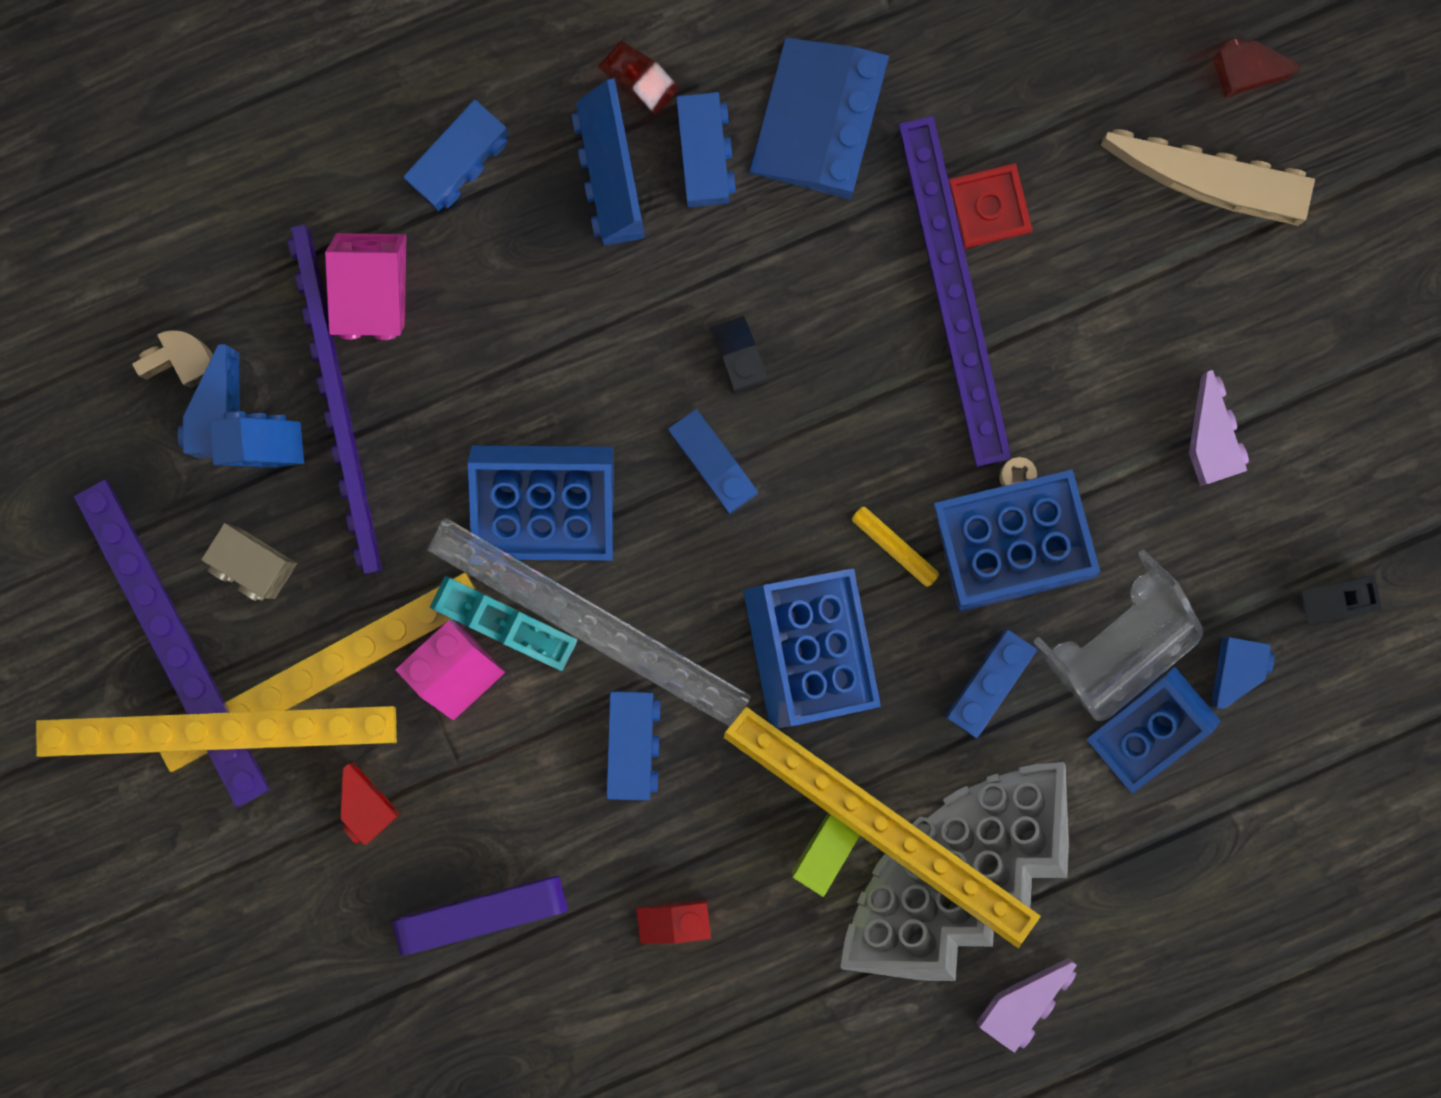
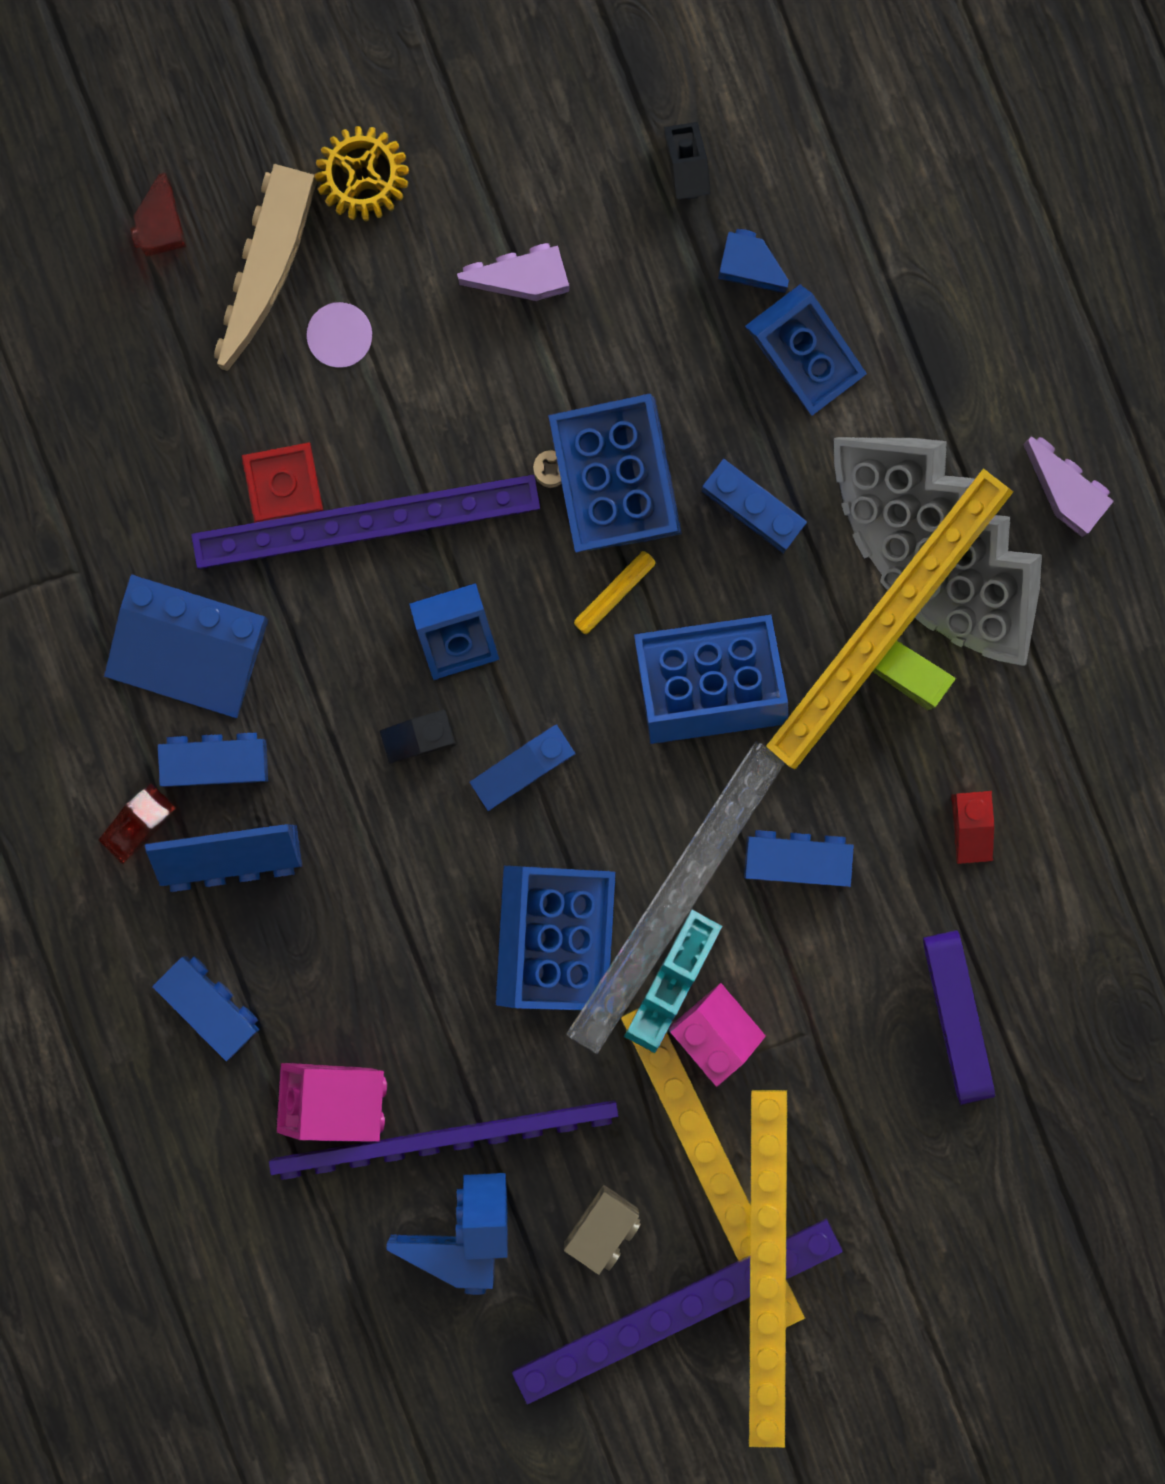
camera: 95 degrees left, 0 degrees up
tan brick [132,331,213,388] -> none
red slope [341,762,401,845] -> none
clear windscreen [1033,549,1203,721] -> none
none -> lavender sticker [307,302,372,367]
none -> yellow gear [315,126,409,221]
none -> blue slope [409,583,500,680]

